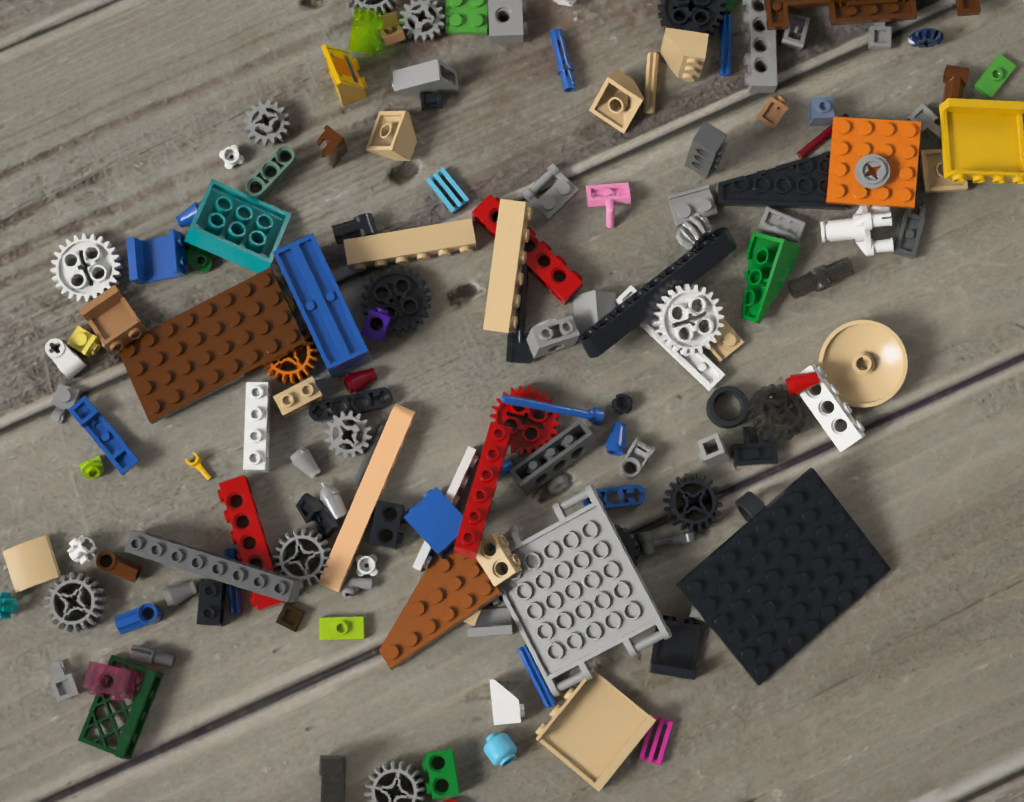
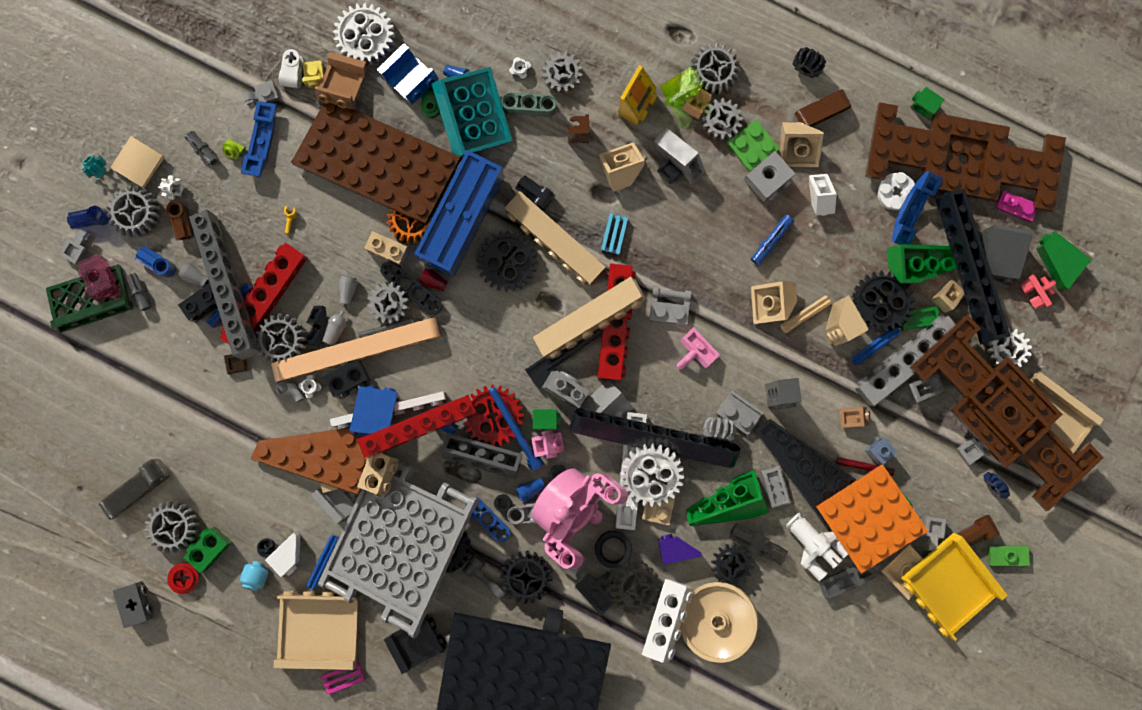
camera: 50 degrees right, 5 degrees up
white brick [243,382,272,473] -> none
lime plate [319,616,365,640] -> none
dark purple brick [361,306,393,342] -> none
red cone [785,372,820,396] -> none
light grey gear [854,154,890,190] -> none
none -> clear blue piece [67,206,111,230]
none -> dark grey pin [185,131,219,166]
none -> black plate [257,538,277,557]
none -> black bush [494,494,512,512]
none -> bright pink brick [532,430,564,459]
none -> bright pink piece [532,468,628,569]
none -> green brick [533,409,561,430]
none -> dark purple slope [657,534,702,565]
none -> black gear [711,543,754,586]

